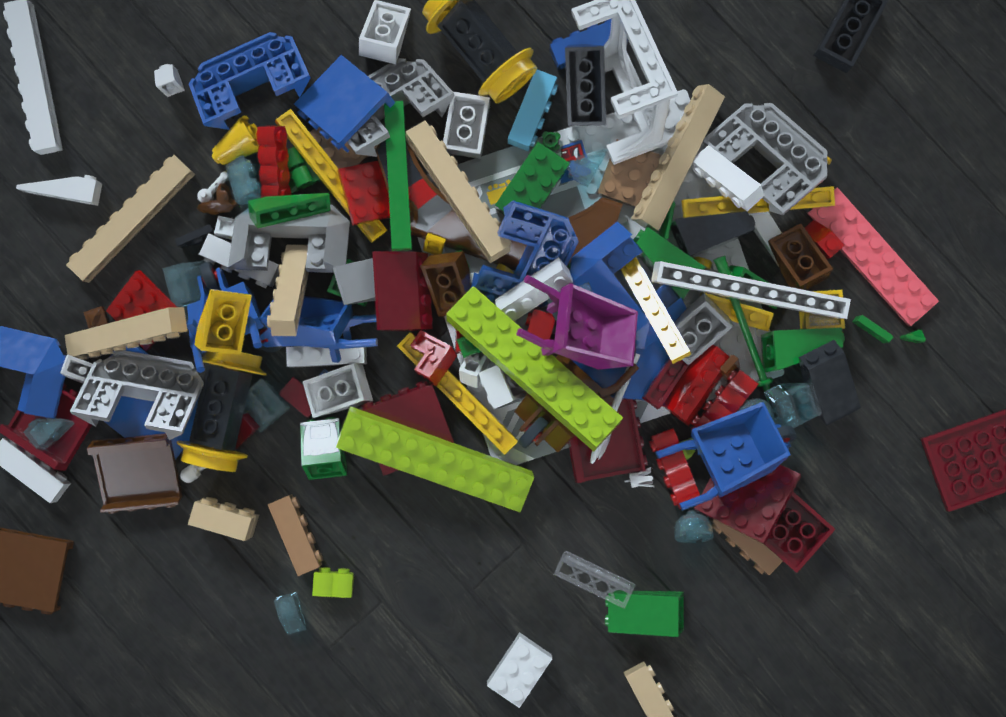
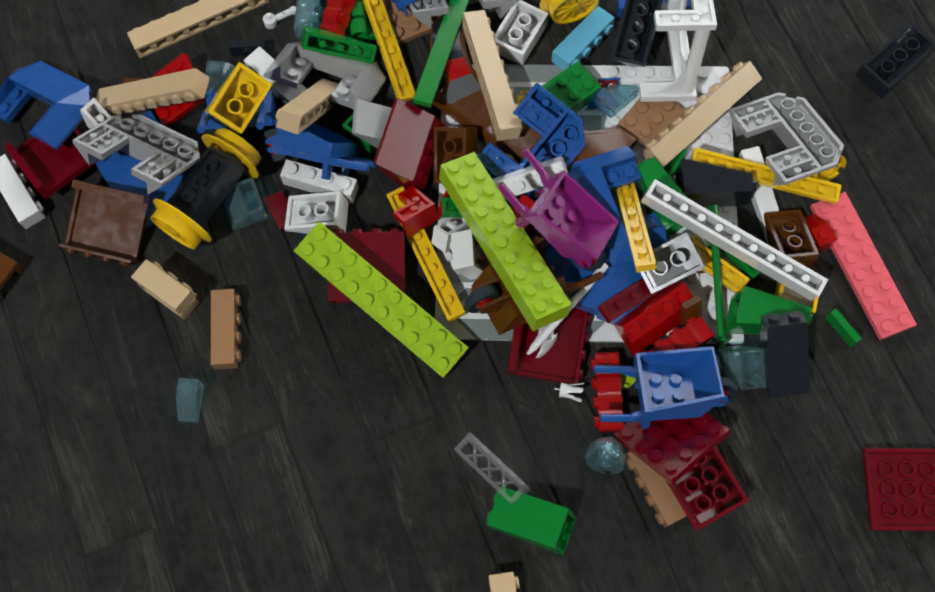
camera: 25 degrees right, 15 degrees down
clear light blue slope [23,419,75,451] -> none
white cylinder [180,465,206,483] -> none
reddish brown piece [197,183,238,215] -> none
white plate [214,216,235,239] -> none
dark red slope [235,412,260,450] -> none
slope [300,417,347,480] -> none
lime brick [312,567,354,598] -> none
red plate [337,161,390,225] -> none
yellow tile [423,233,446,255] -> none
white brick [487,632,552,708] -> none
green plate [542,131,561,151] -> none
white brick [692,145,764,211] -> none
green slope [900,330,926,343] -> none

